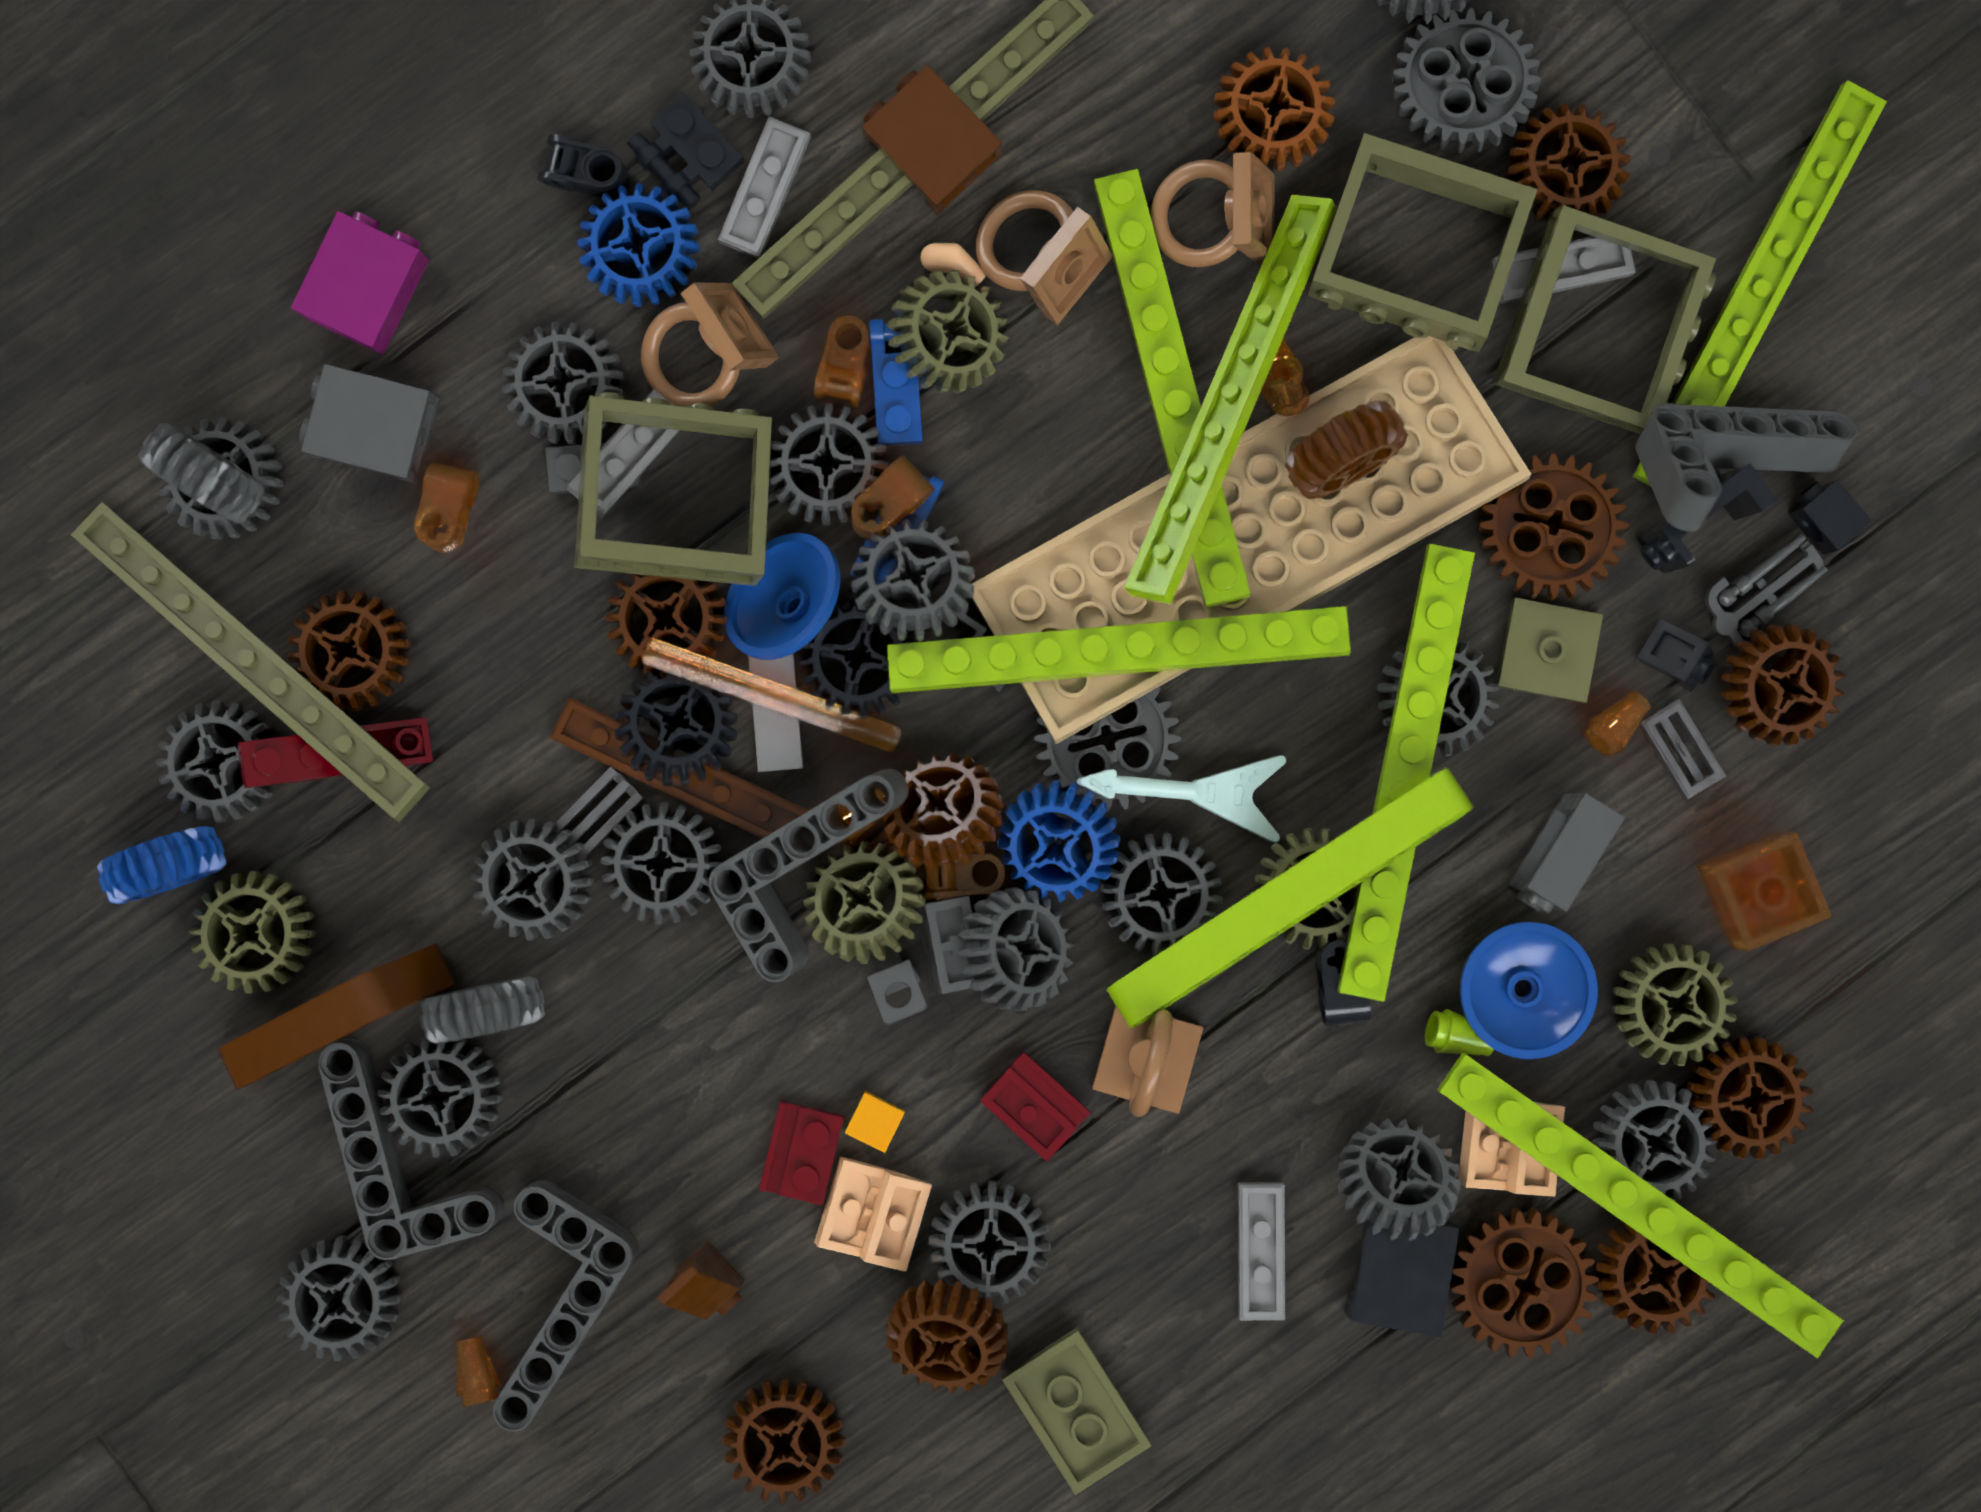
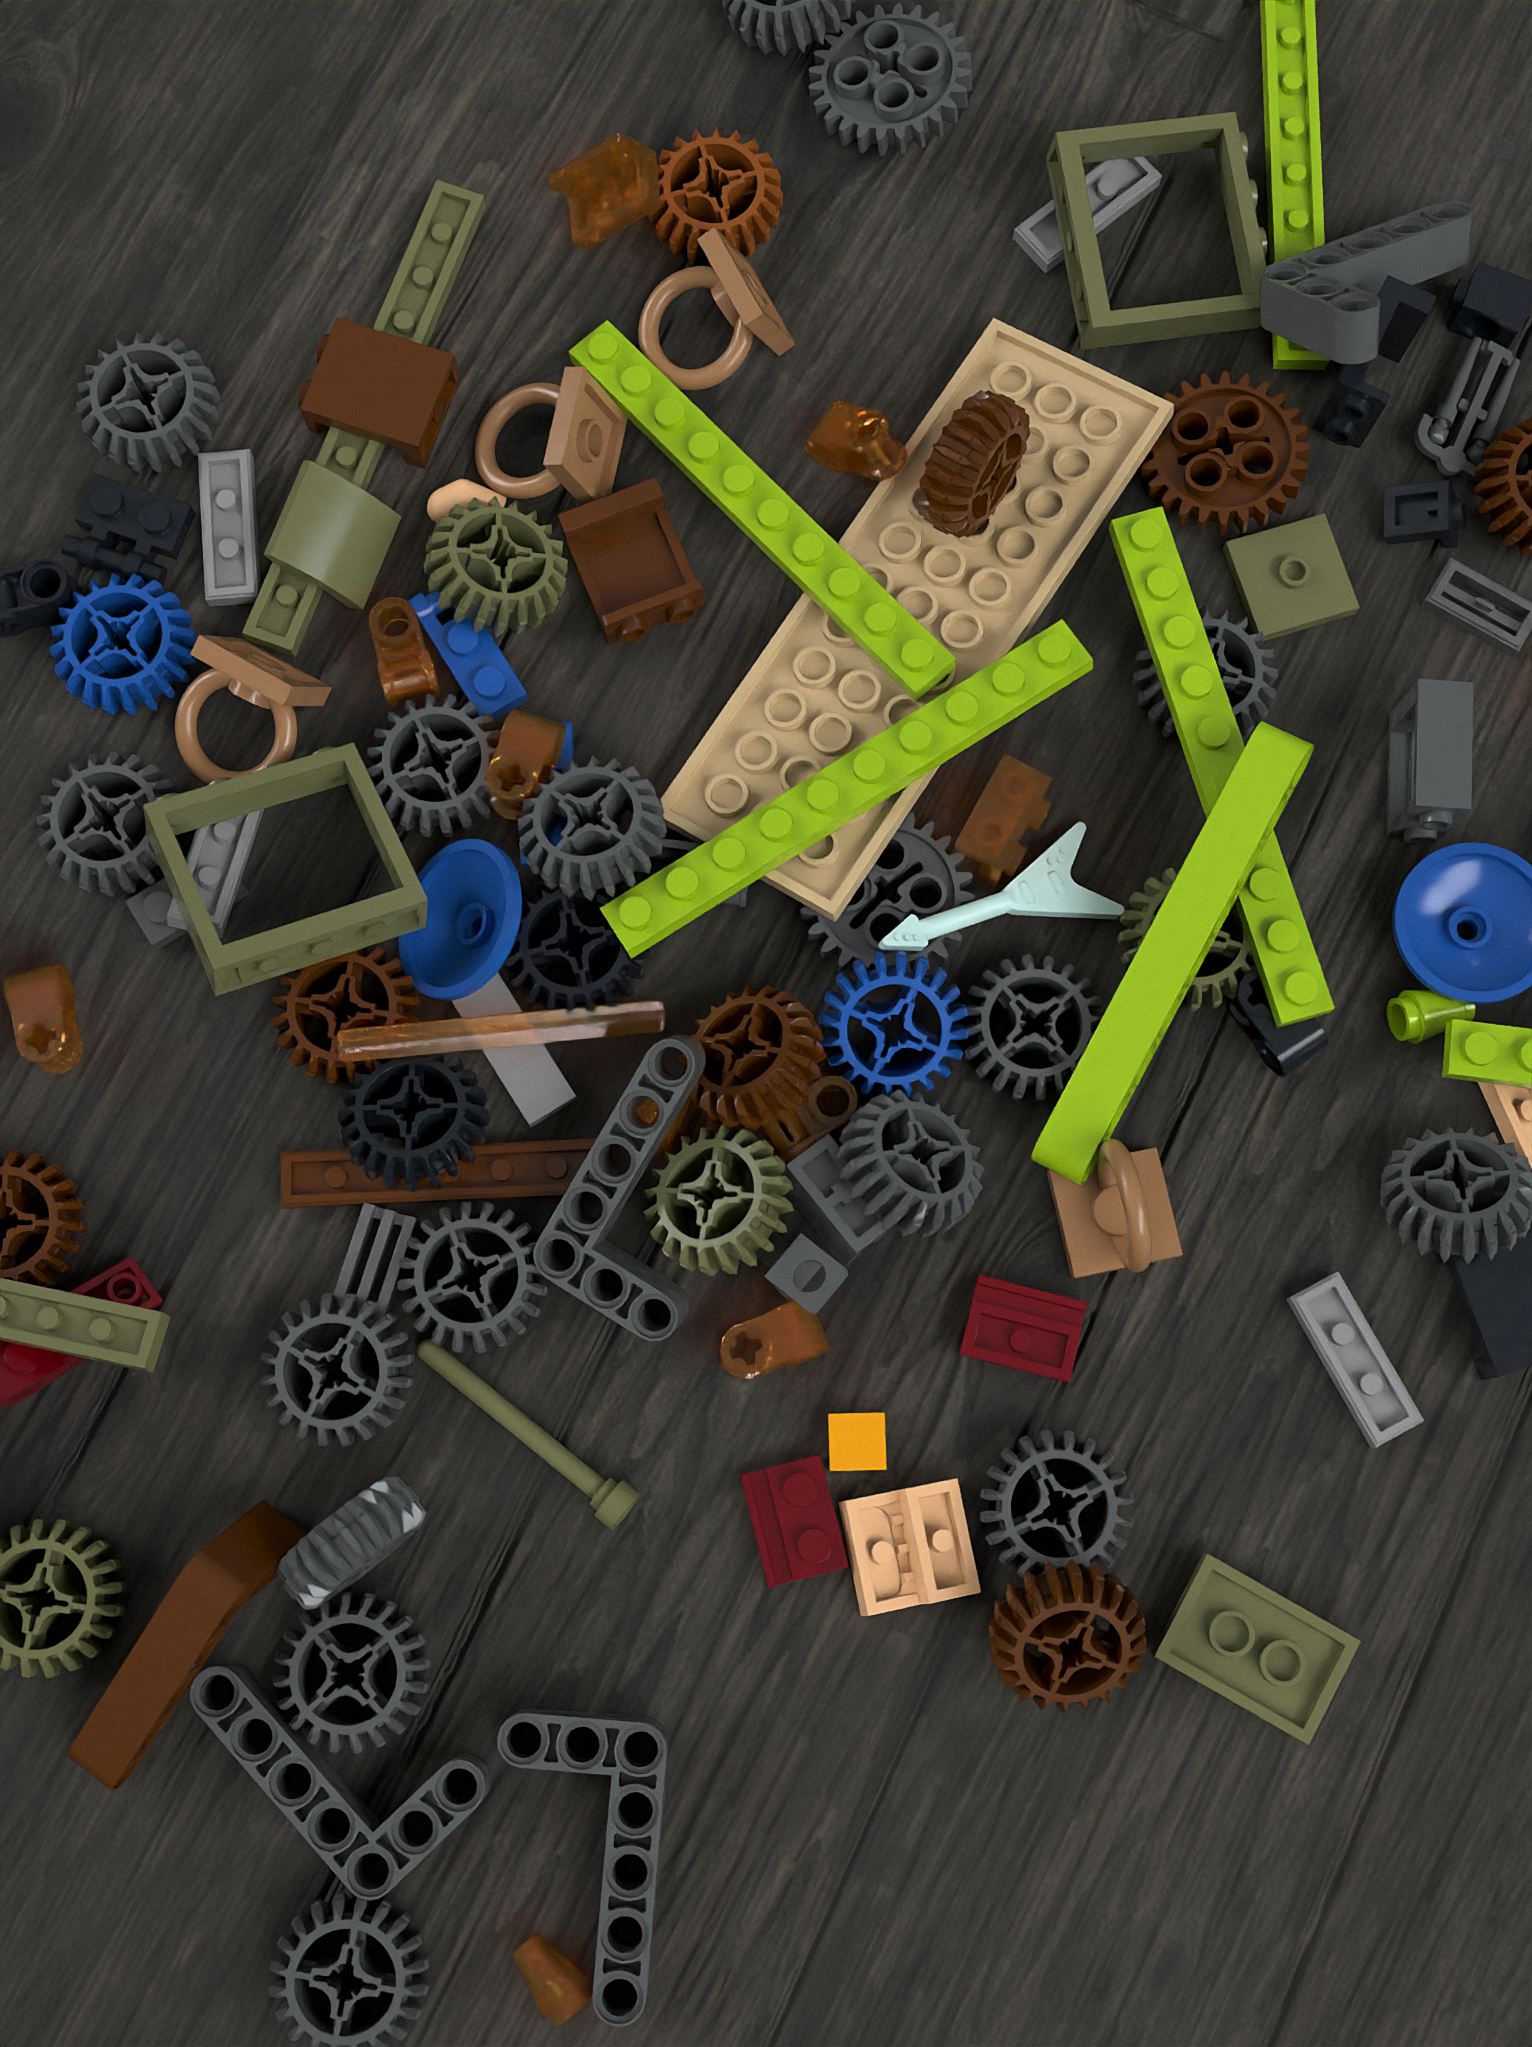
camera: 30 degrees left, 10 degrees down
reddish brown slope [657,1240,744,1320] -> none
reddish brown gear [722,1377,846,1505] -> none
lime plate [1124,195,1337,604] -> none
olive window [1308,133,1537,352] -> none
reddish brown gear [1507,103,1631,220] -> none
clear orange cone [1585,691,1651,757] -> none
none -> olive slope [264,460,401,609]
none -> olive piece [416,1339,641,1530]
none -> clear orange bracket [549,132,661,250]
none -> reddish brown panel [558,477,705,645]
none -> clear orange piece [719,1301,831,1380]
none -> clear orange bracket [955,755,1053,887]

